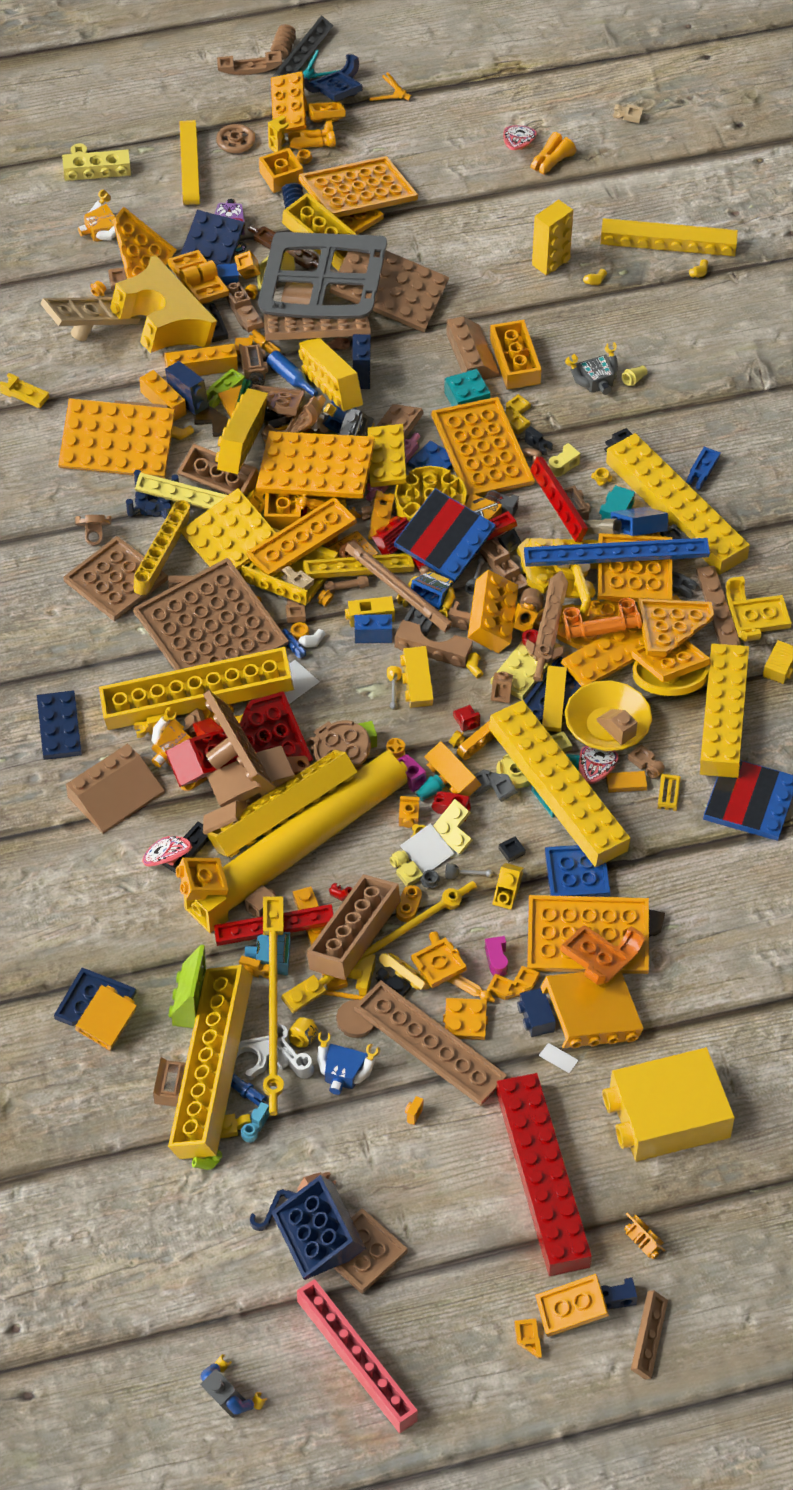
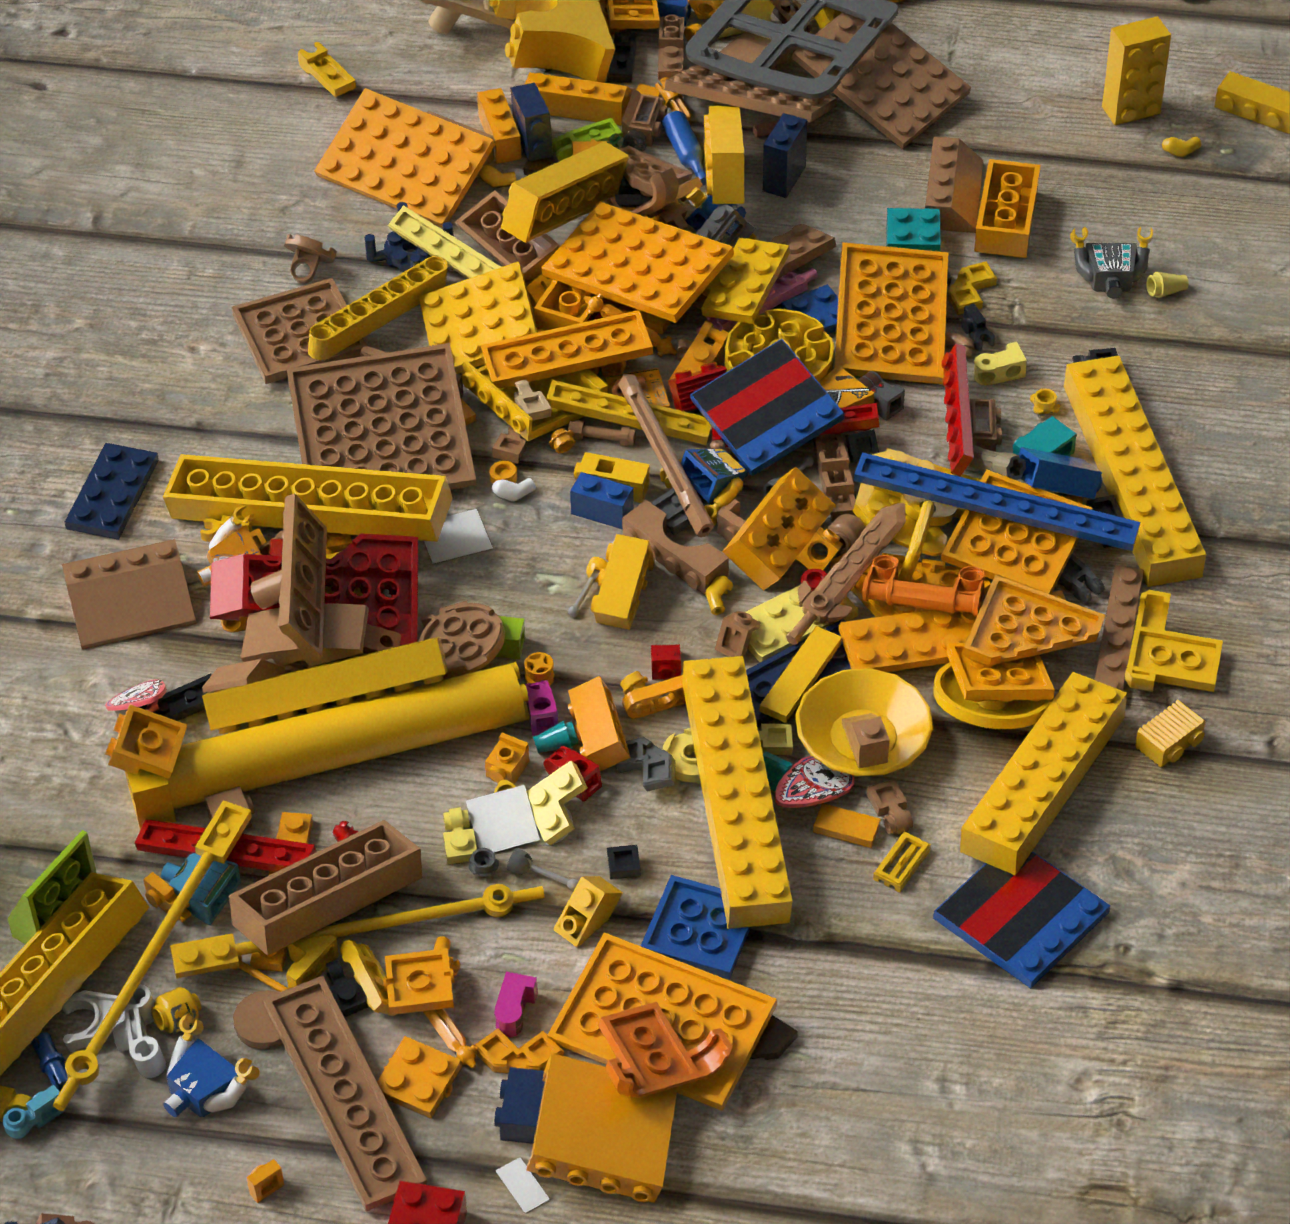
camera: 25 degrees right, 5 degrees down
blue axle [282,629,306,659] -> none
light orange plate [396,885,422,922] -> none
blue hinge [686,447,721,490] -> none

